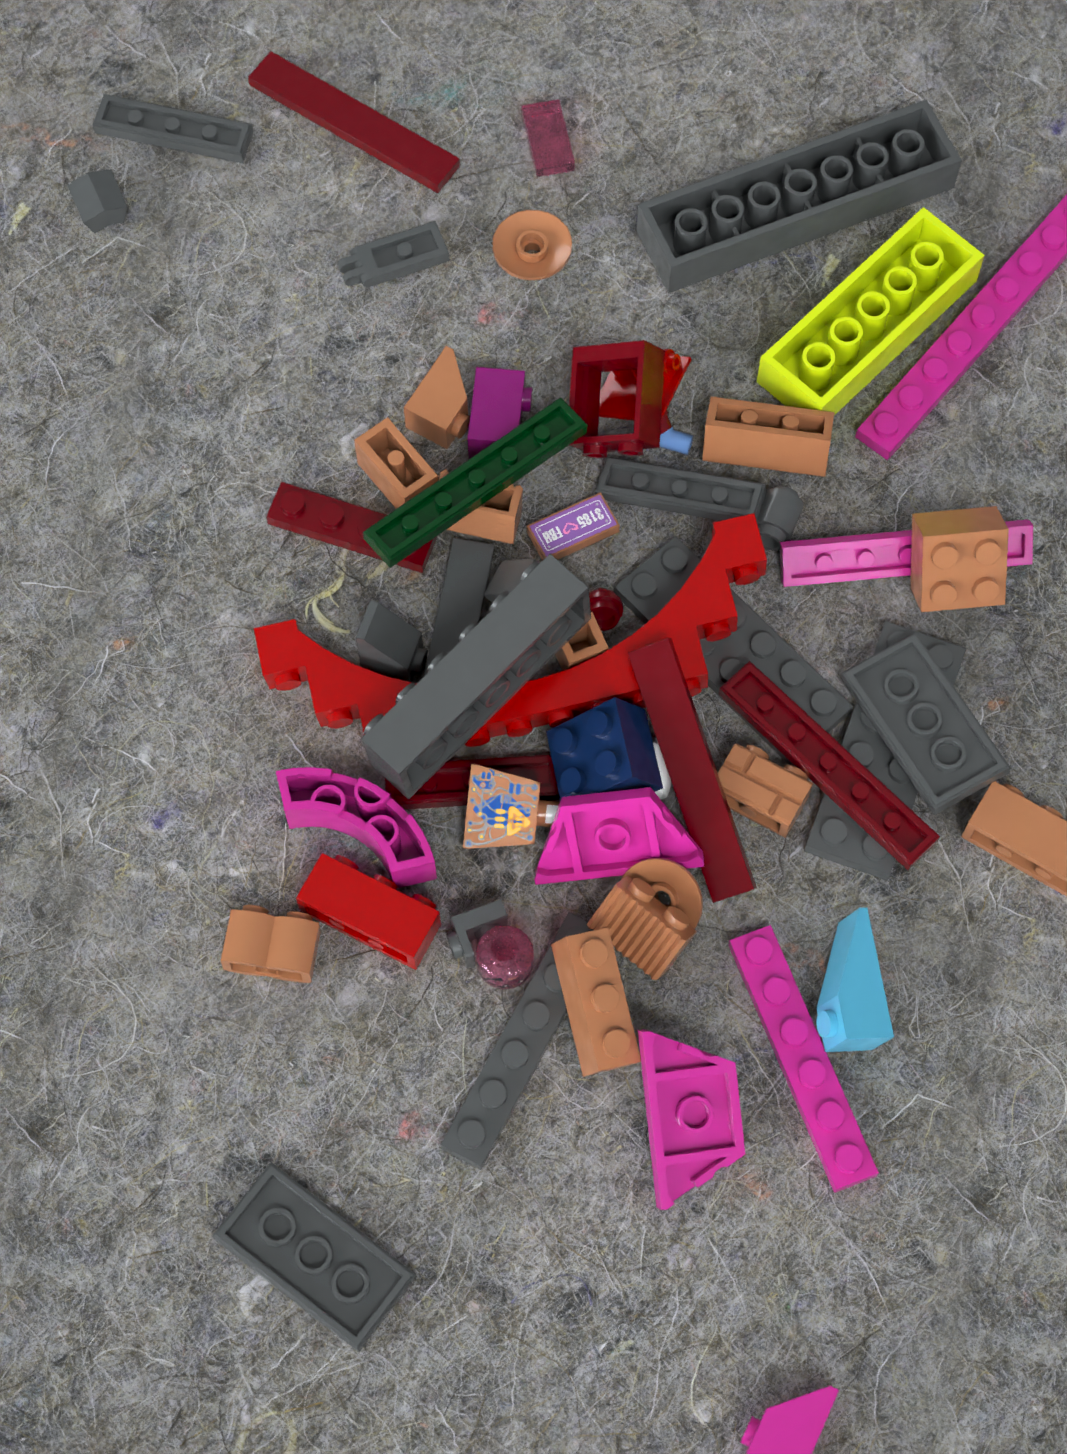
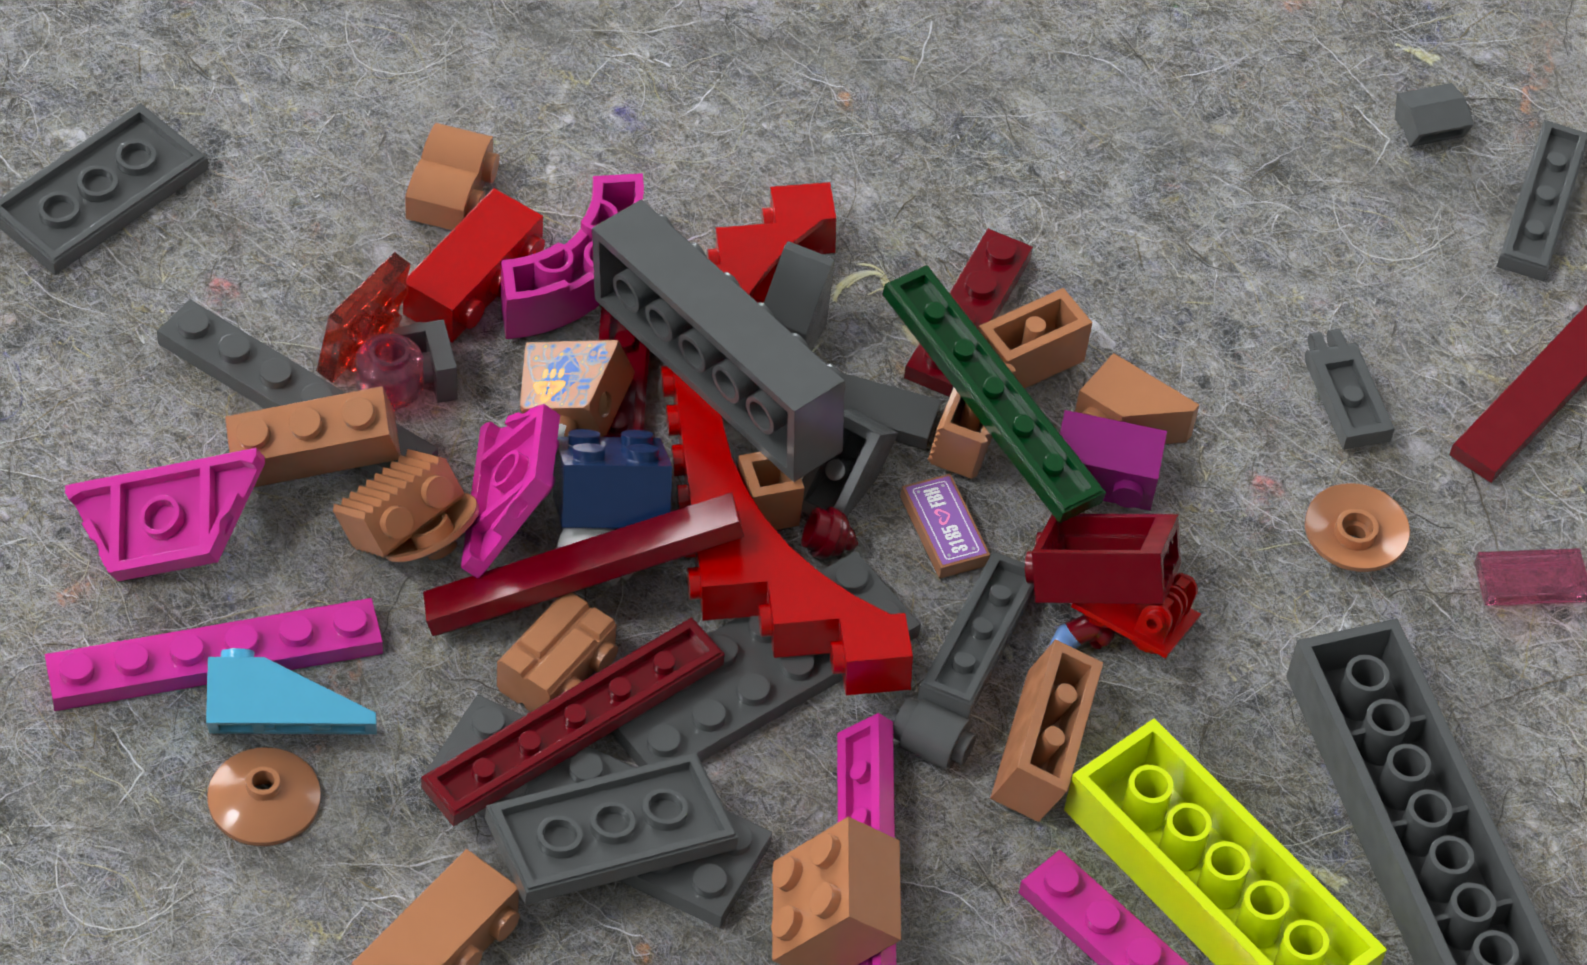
camera: 90 degrees right, 15 degrees down
none -> nougat dish [207,747,321,846]
none -> clear red plate [316,252,411,383]

